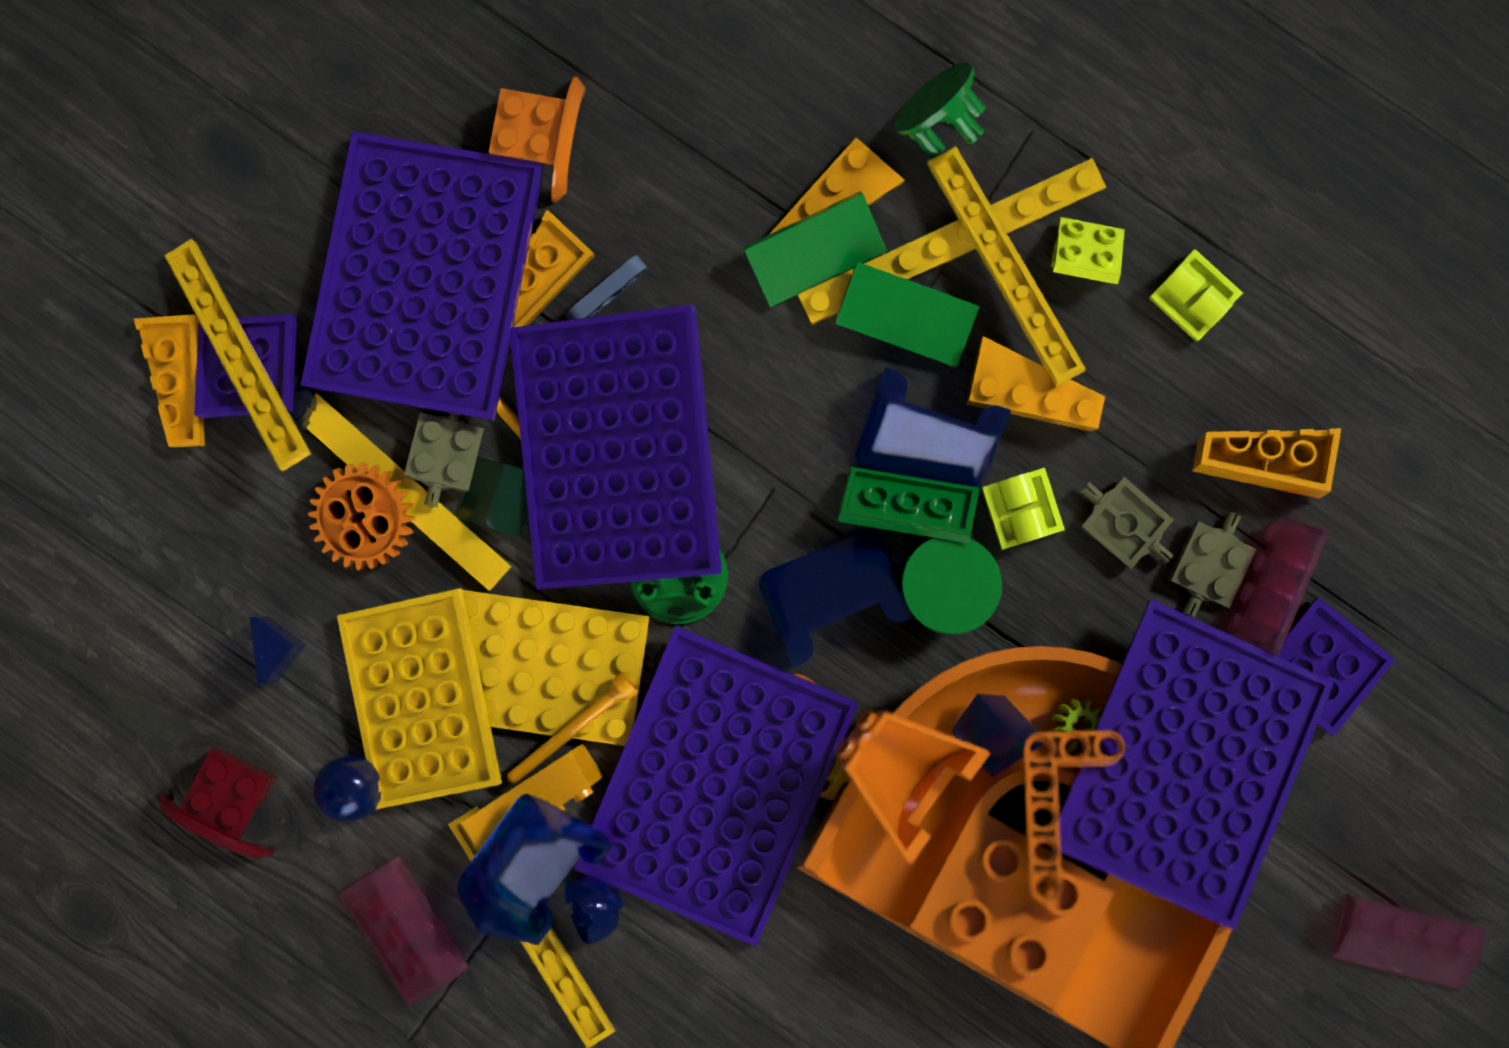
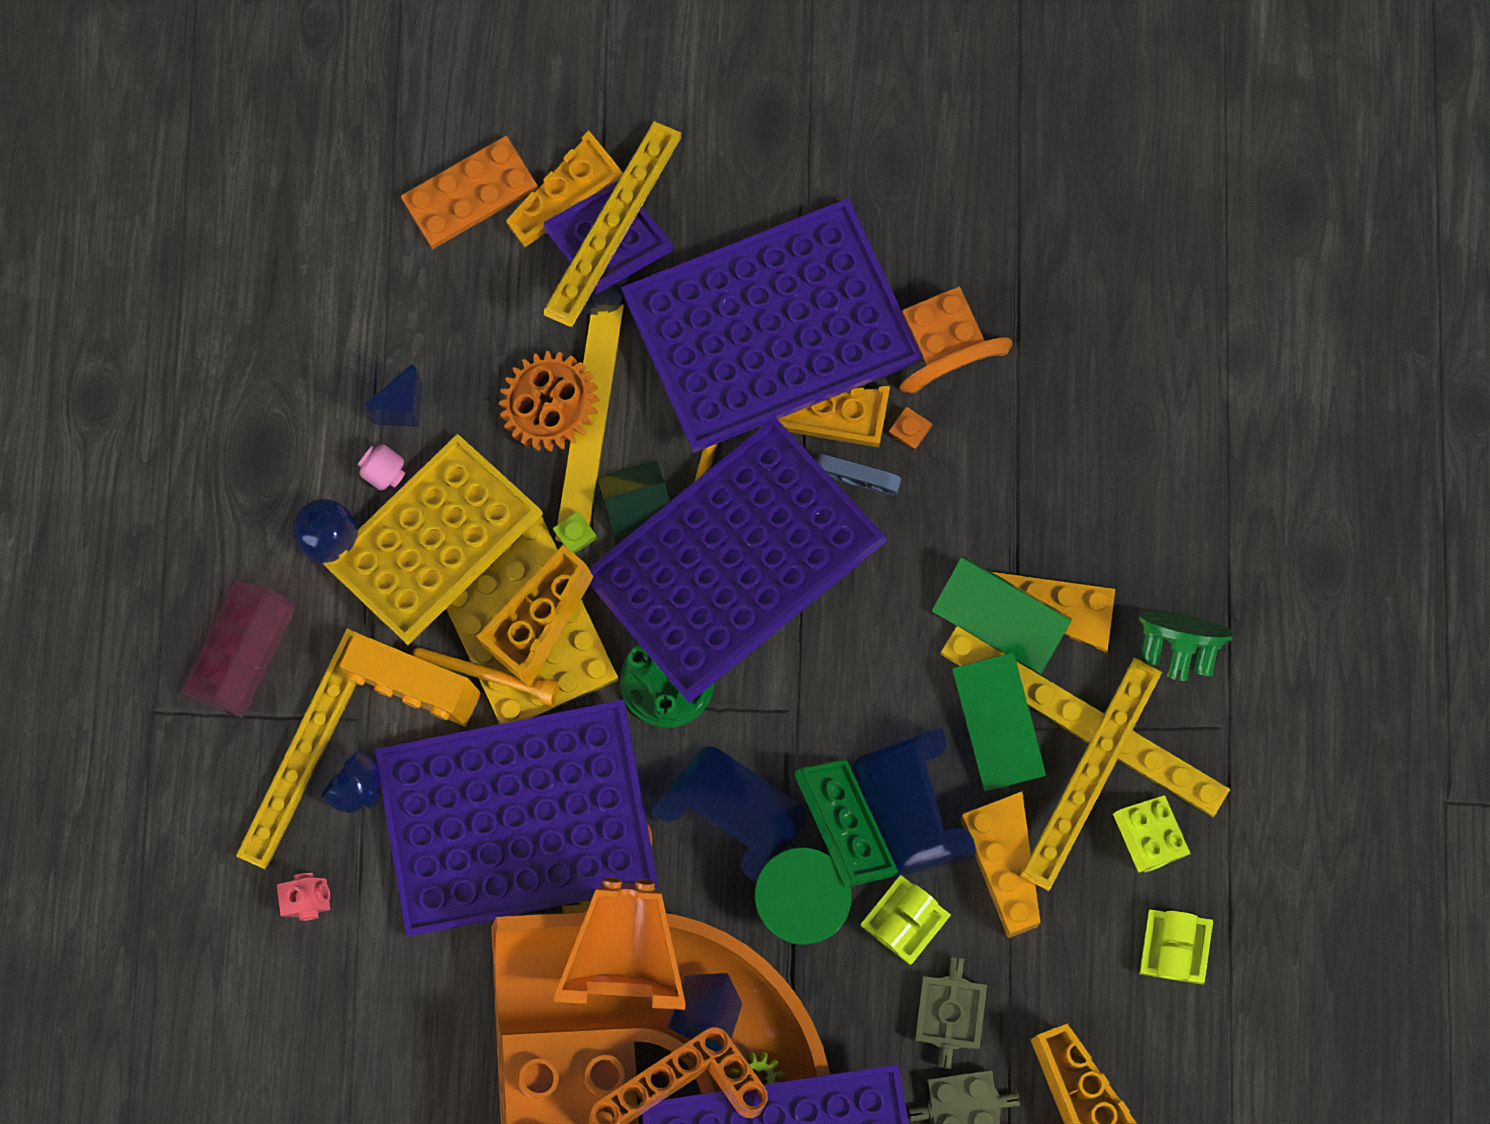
camera: 60 degrees right, 10 degrees down
dark red piece [157,747,277,859] -> none
olive plate [404,412,484,508] -> none
clear blue windscreen [457,793,613,945] -> none
none -> coral brick [277,873,330,921]
none -> bright pink head [357,444,405,490]
none -> orange plate [401,135,538,250]
none -> light orange wedge [477,545,593,688]
none -> lime plate [553,511,597,554]
none -> orange plate [889,407,932,451]

